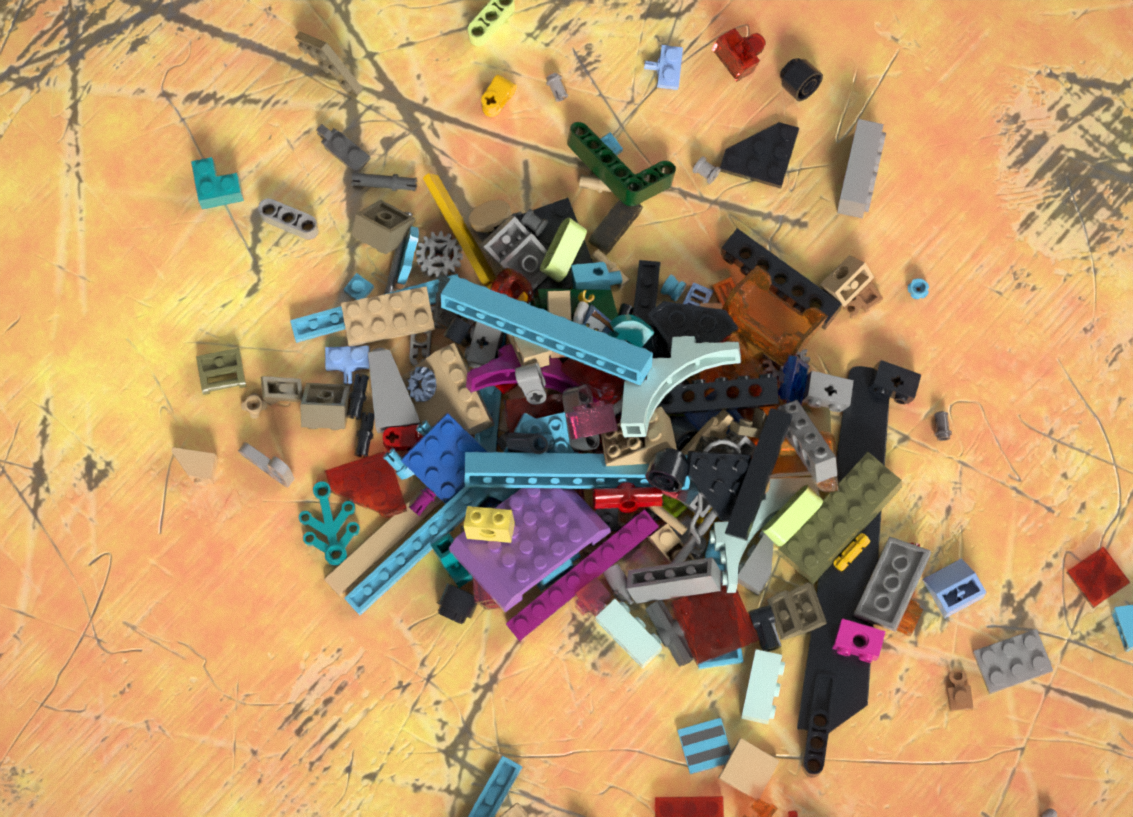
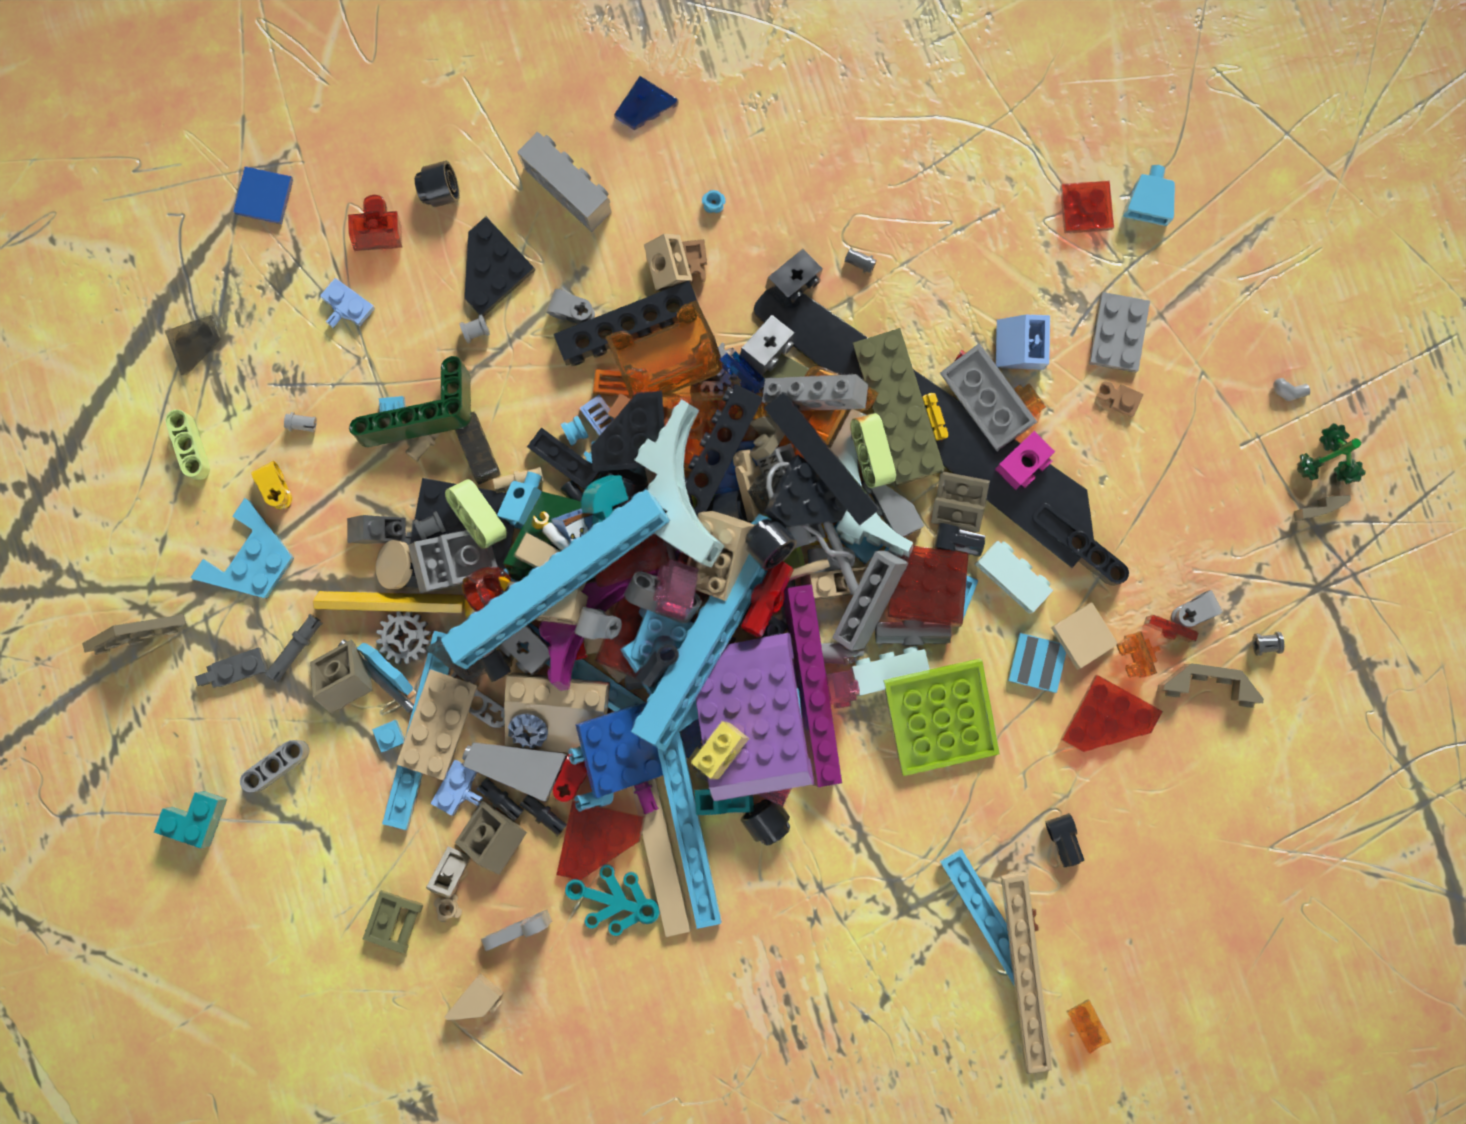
camera: 65 degrees left, 10 degrees up
none -> medium azure wing [190,498,294,599]
none -> flat silver slope [347,515,406,544]
none -> light grey piece [546,289,595,324]
none -> clear blue wing [614,76,679,130]
none -> lime plate [883,658,1000,776]

